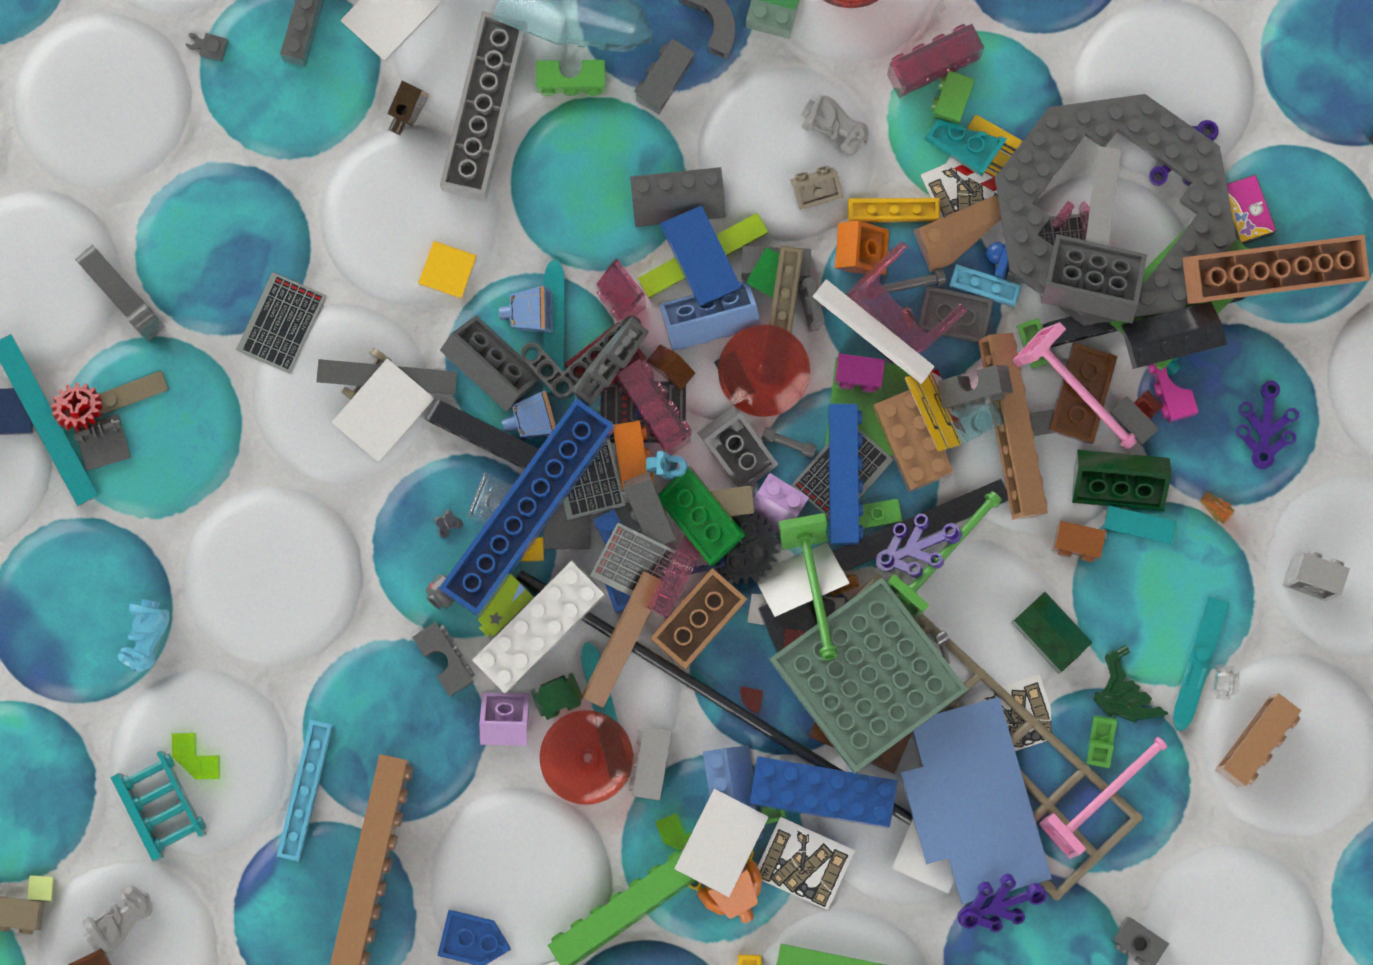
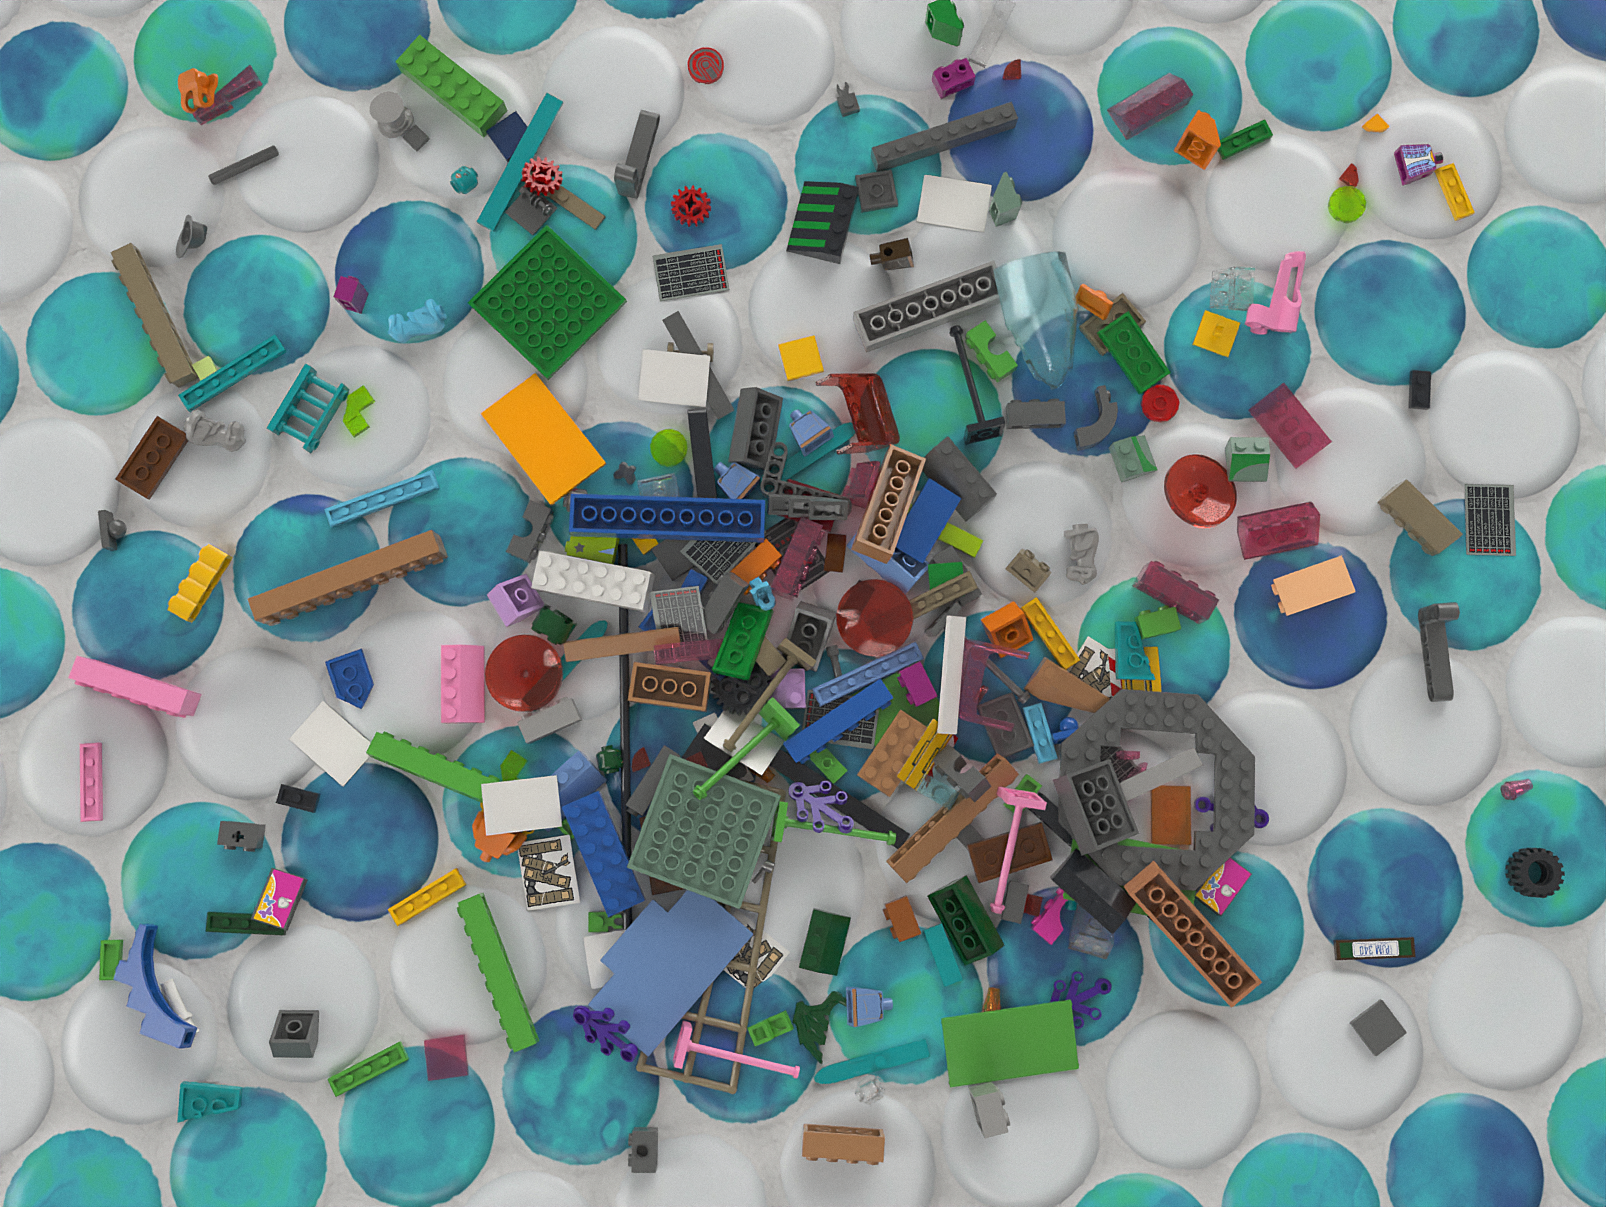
camera: 55 degrees right, 0 degrees up
none -> teal plate [178,334,287,412]
none -> magenta brick [333,276,369,314]
none -> bright pink slope [441,644,485,724]
none -> teal head [450,166,478,194]
none -> green plate [468,225,627,380]
none -> light orange piece [481,373,606,505]
none -> bright green plate [588,912,623,932]
none -> dark green head [596,745,623,774]
none -> dark grey brick [625,745,680,817]
none -> clear neon green tile [650,429,688,467]
none -> red gear [671,185,711,227]
none -> tile [688,47,724,84]
none -> dark tan tile [722,638,817,752]
none -> black slope [786,181,859,264]
none -> medium blue tile [812,642,924,707]
none -> clear red windscreen [815,373,900,455]
none -> medium blue torso [846,986,893,1027]
none -> medium nougat brick [851,444,926,564]
none -> dark grey tile [855,169,898,213]
none -> bright green piece [941,1000,1079,1087]
none -> black tile [949,325,1006,445]
none -> clear slope [1068,904,1115,959]
none -> clear orange tile [1150,785,1191,845]

